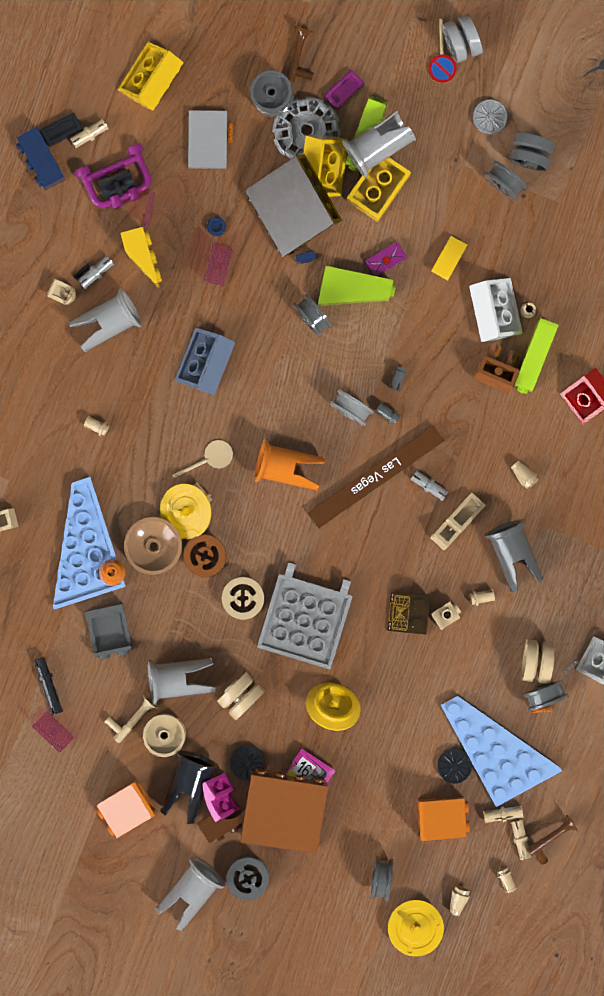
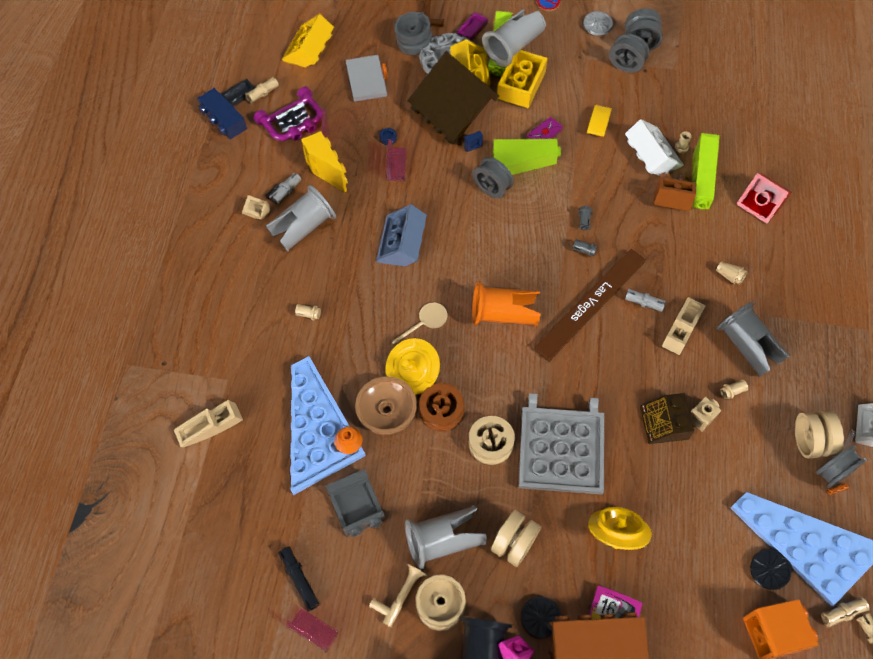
camera: 15 degrees left, 25 degrees down
light grey wheel [329,389,374,427] -> none

